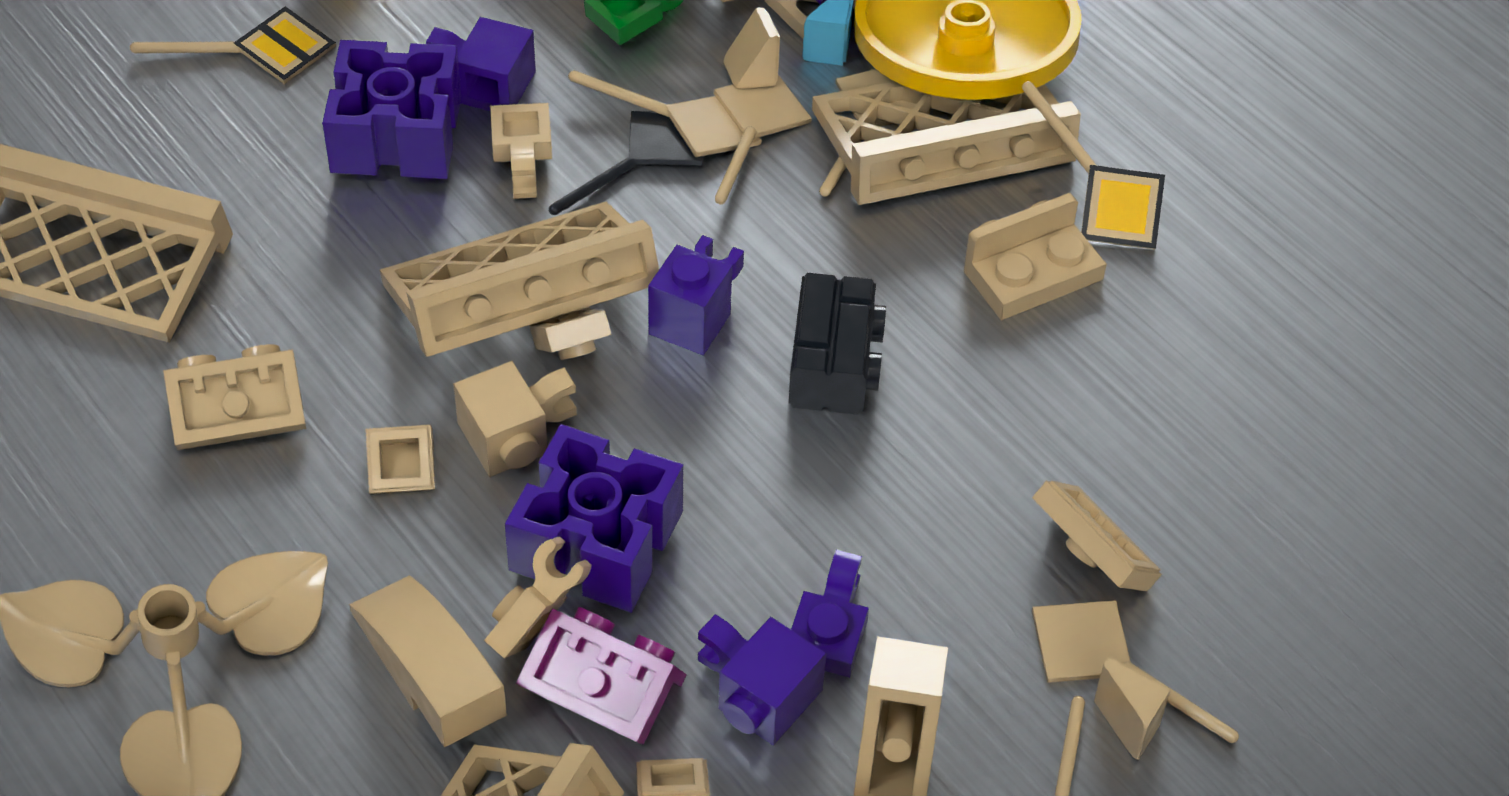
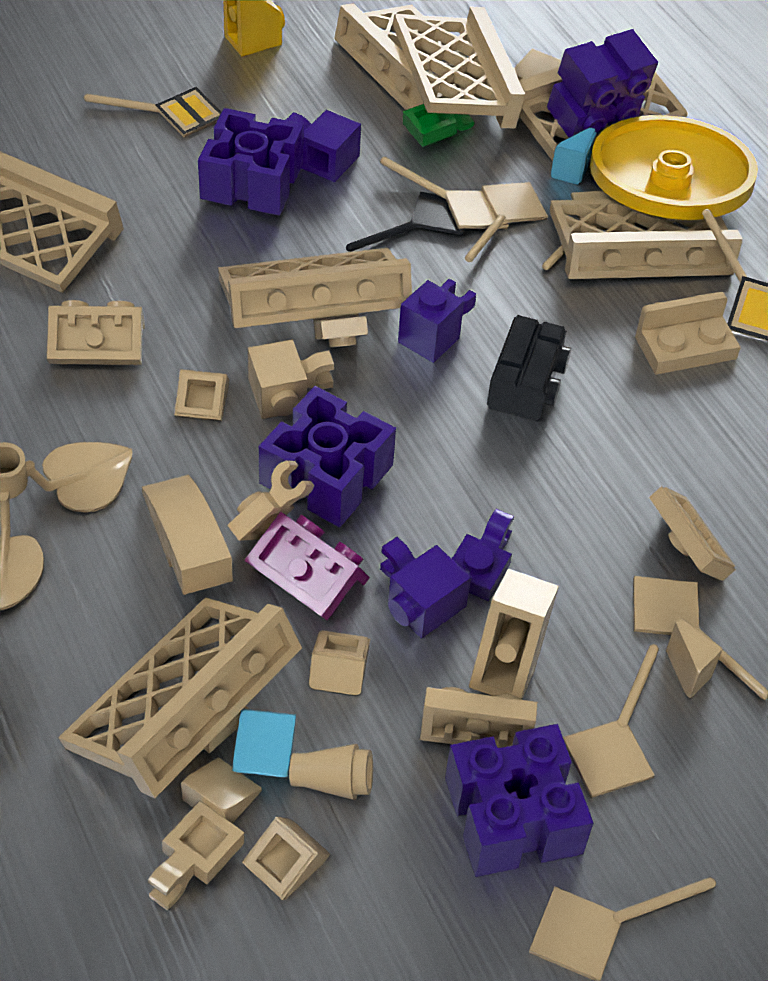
camera: 10 degrees right, 0 degrees up
tan plate [490,103,552,199] -> none
tan slope [723,8,780,89] -> none

